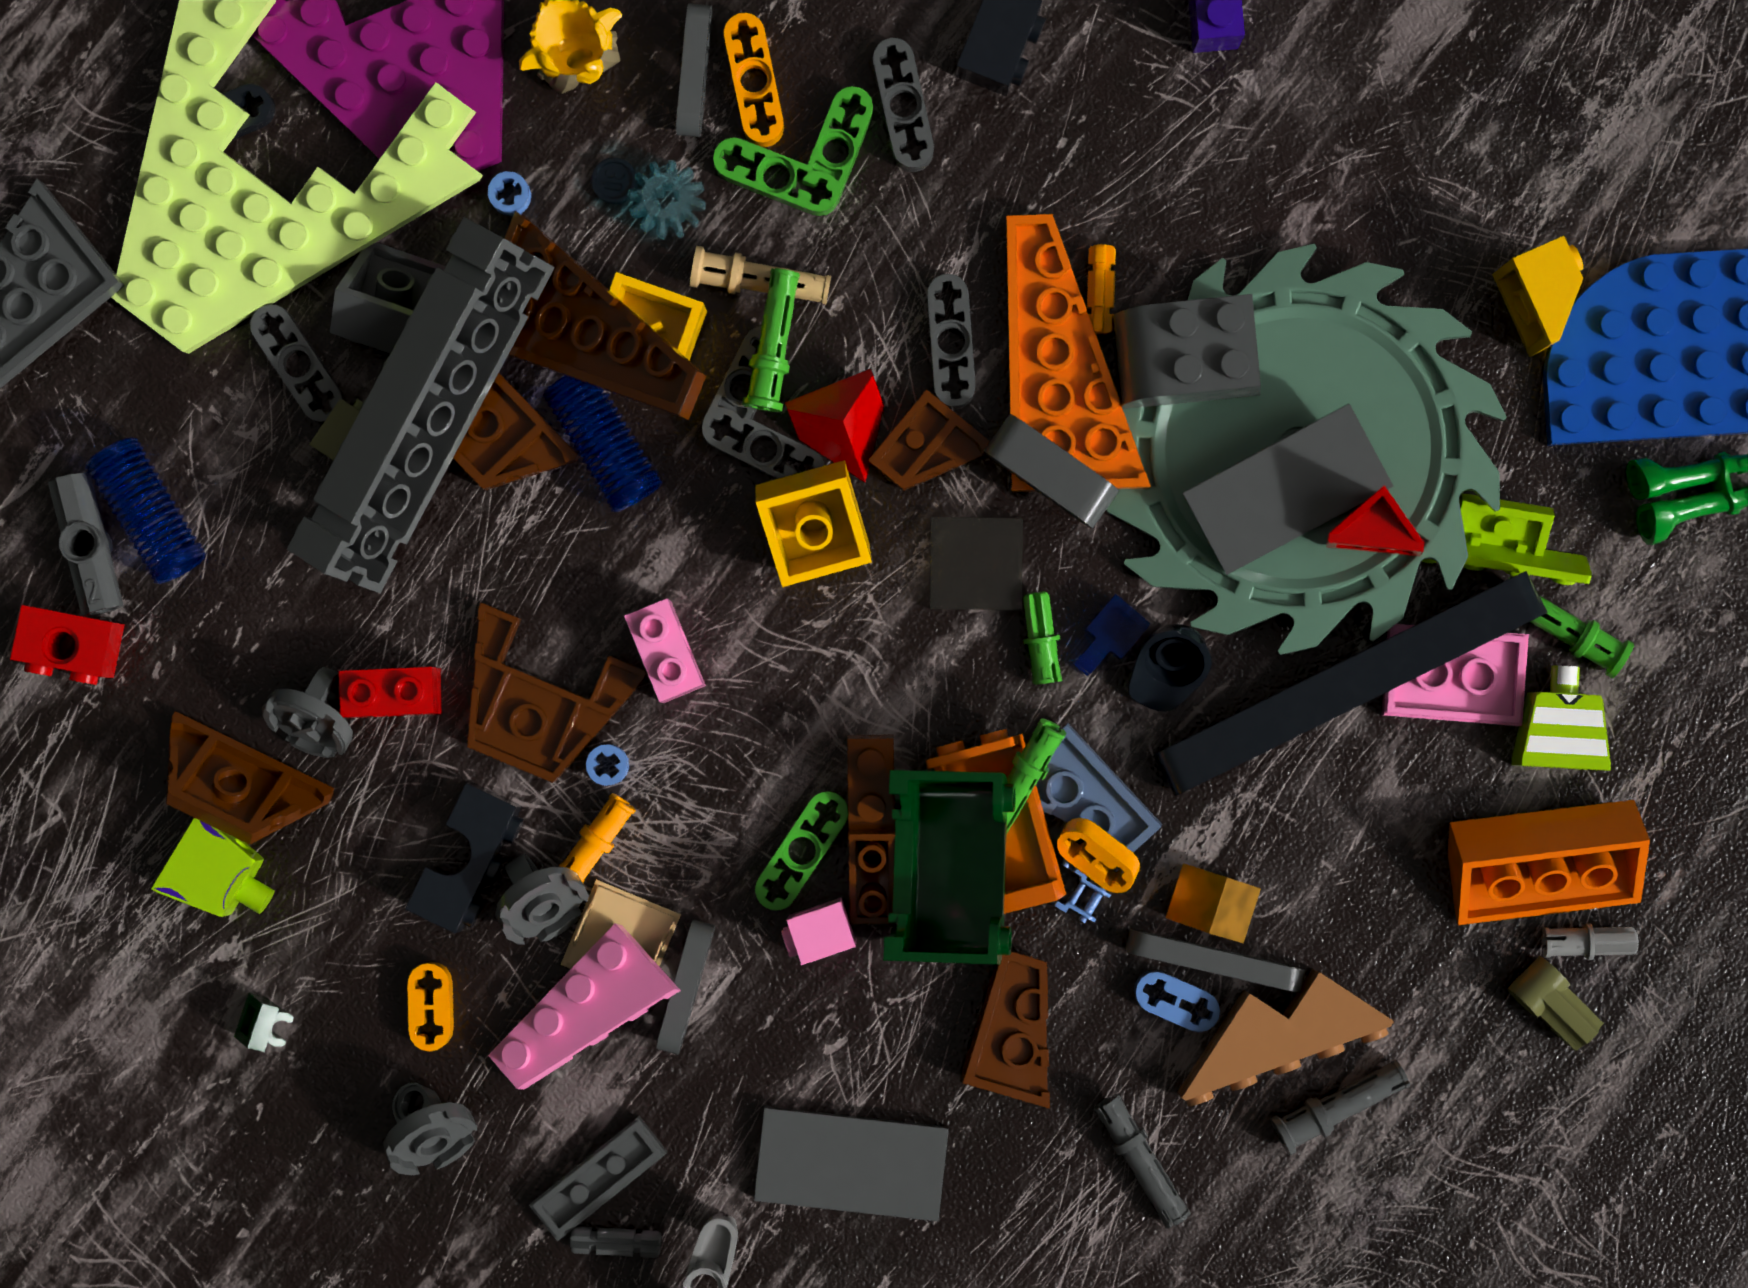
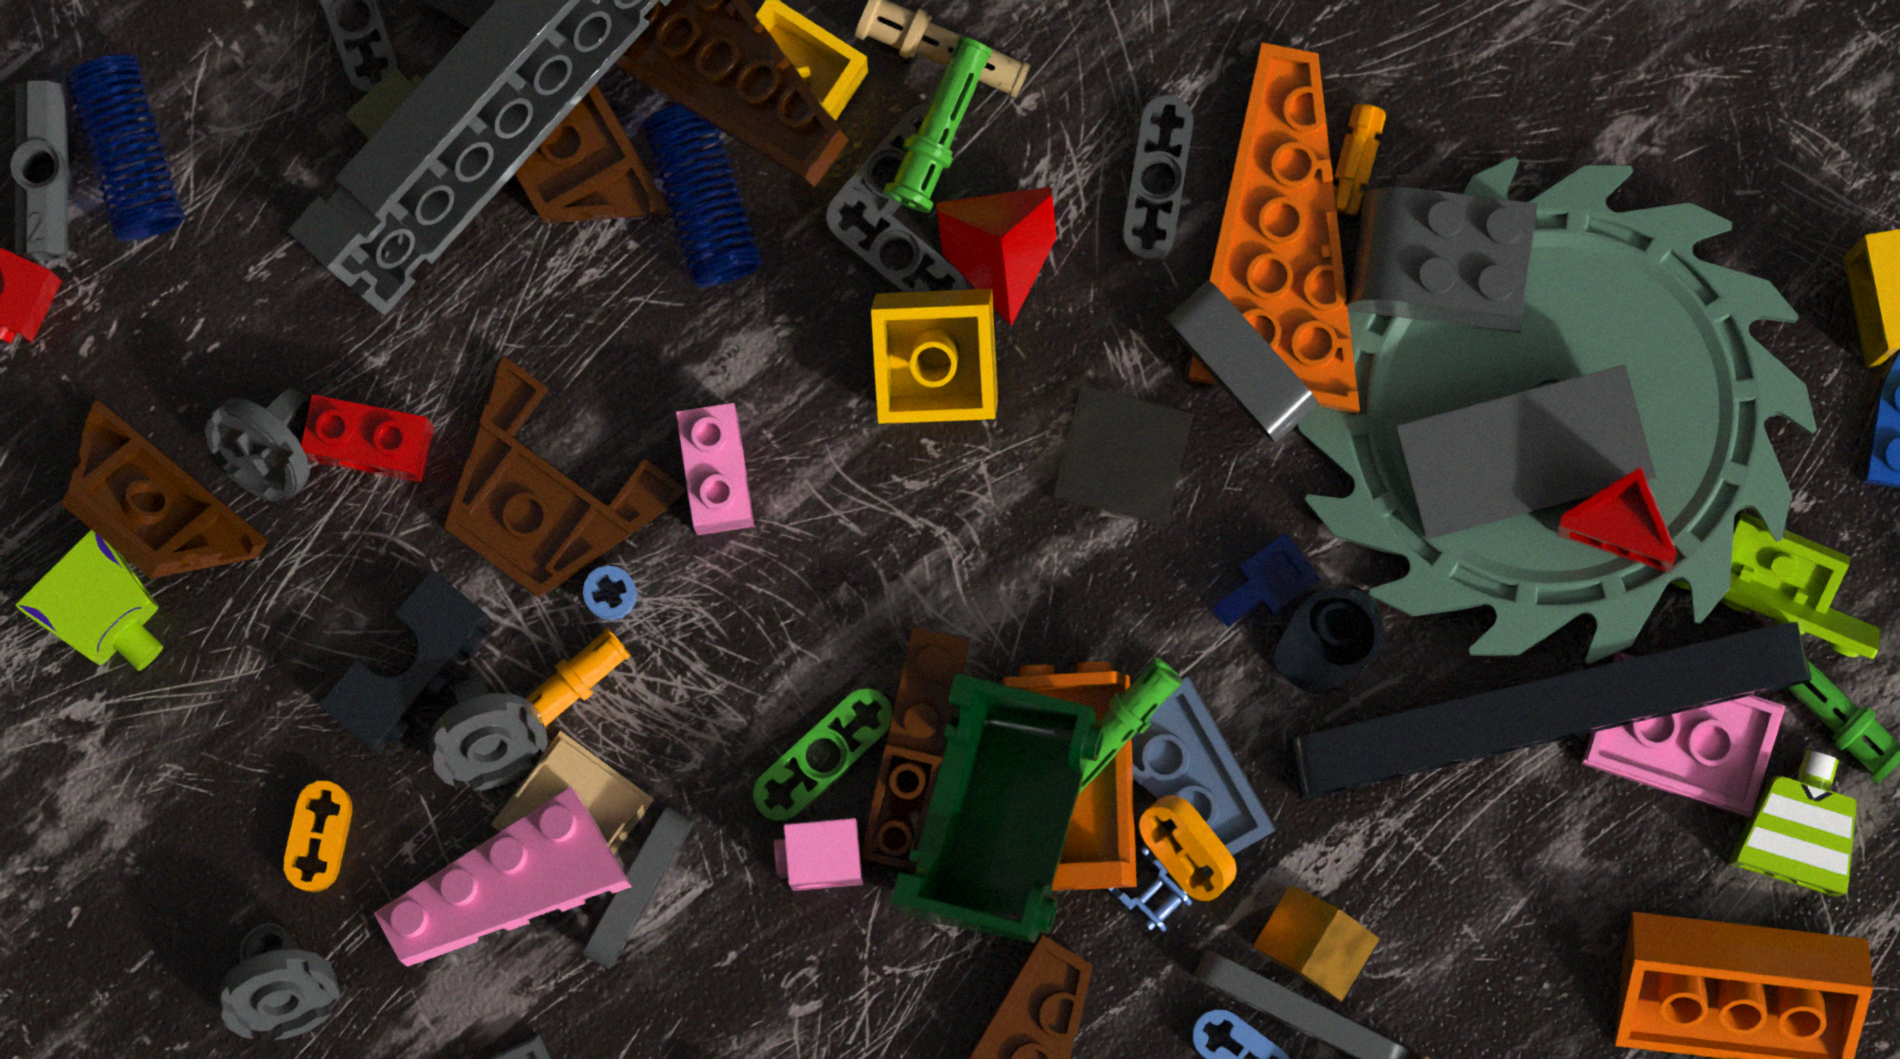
camera: 10 degrees right, 5 degrees down
tile [234,993,294,1052] -> none
reddish brown wing [868,389,990,491] -> none
bright green axle [1023,591,1062,685] -> none

